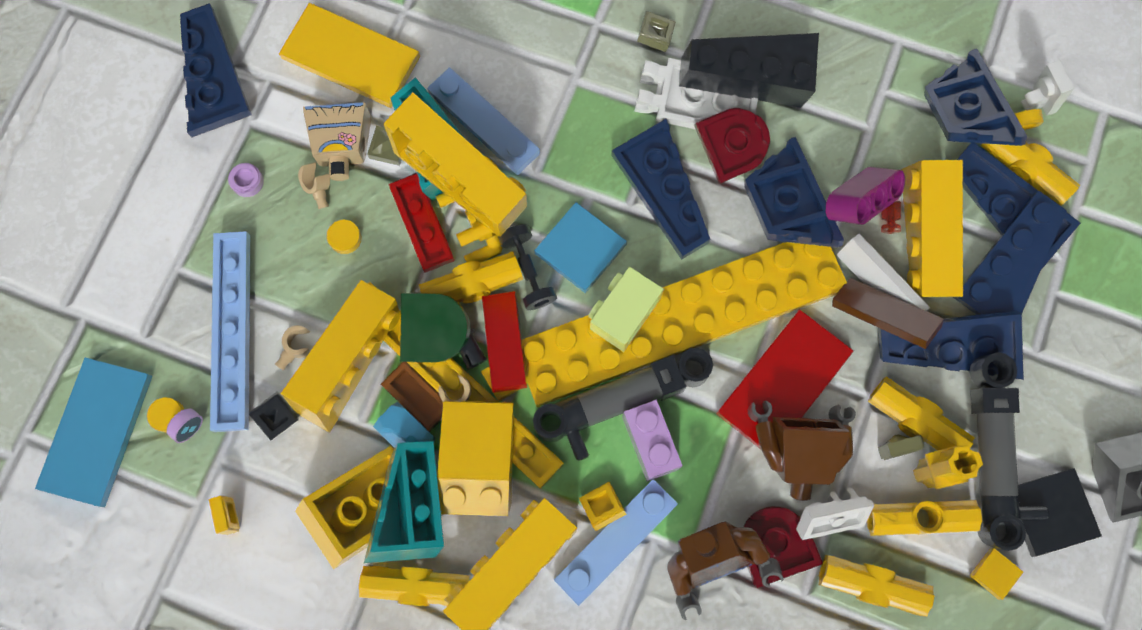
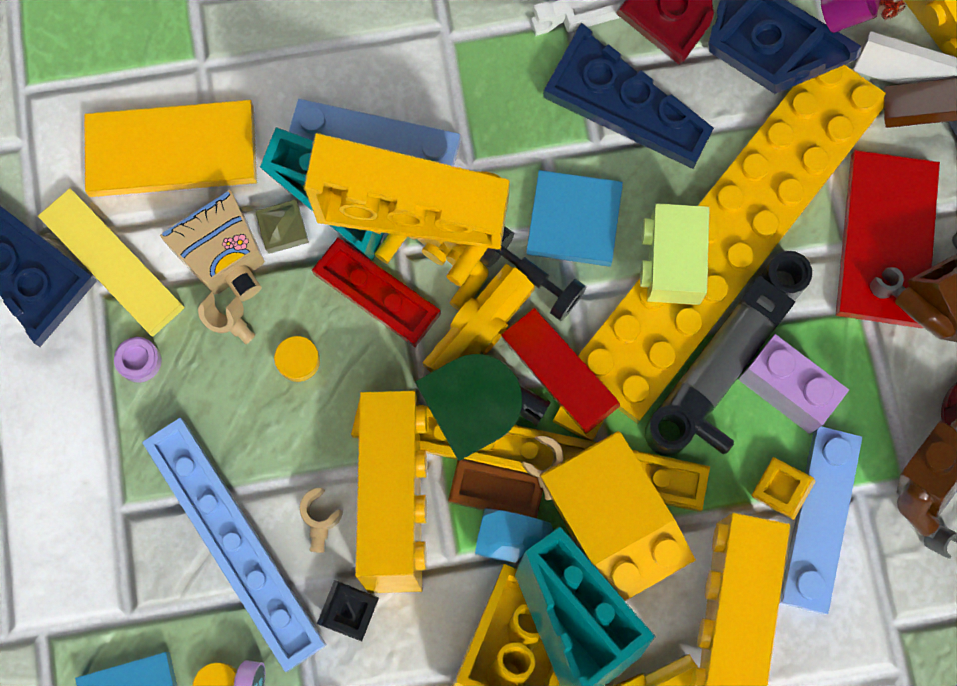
camera: 30 degrees left, 0 degrees up
none -> light yellow tile [38,188,185,337]

